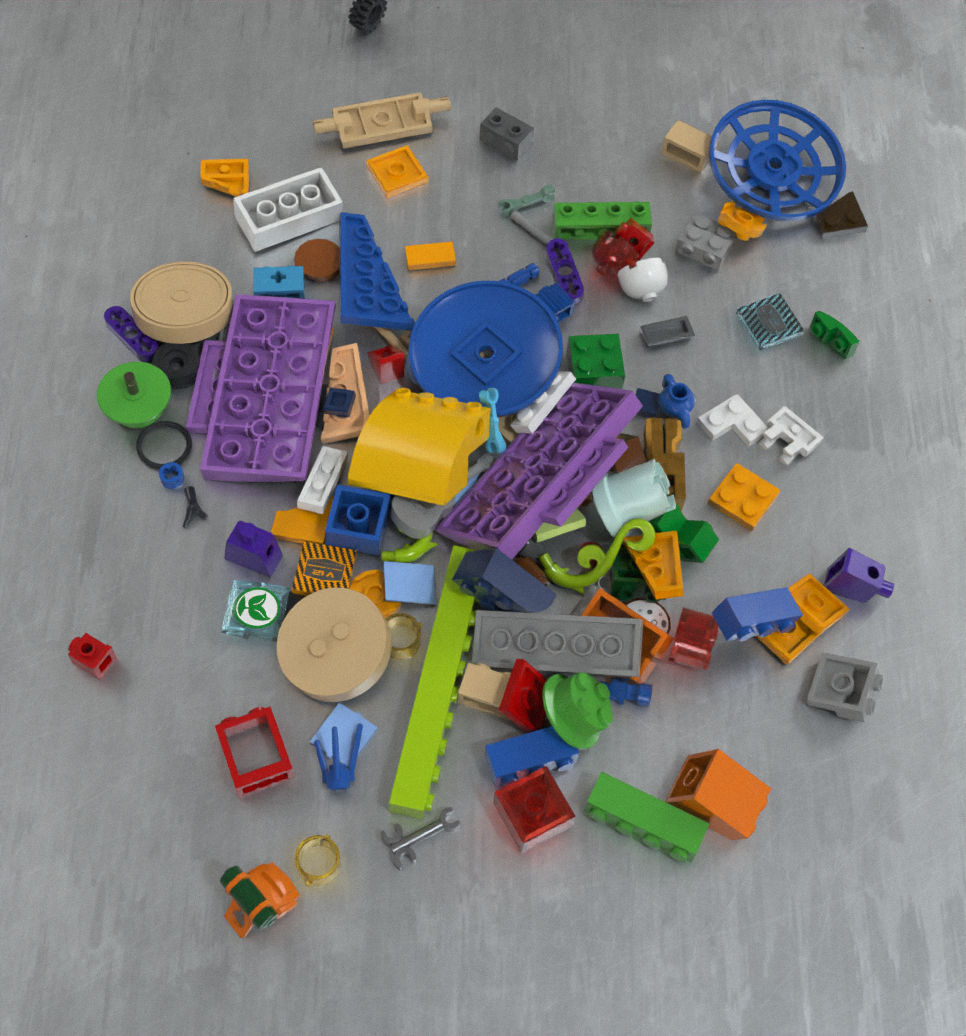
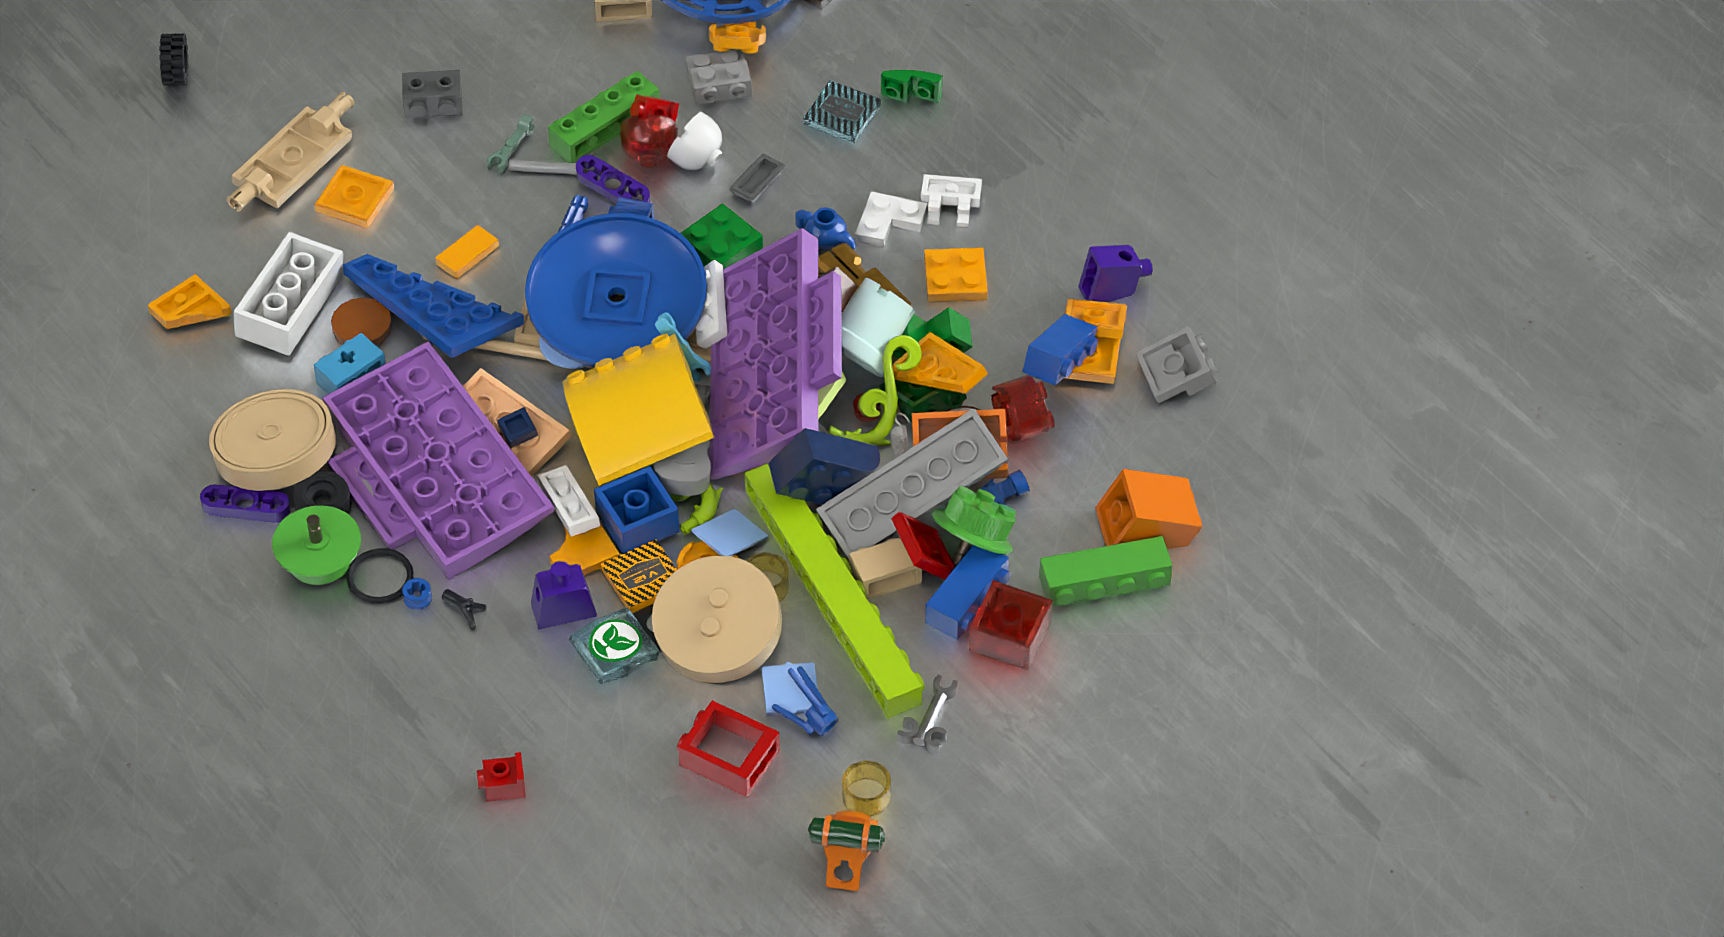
camera: 35 degrees left, 10 degrees down
red slope [367,345,404,385] -> none

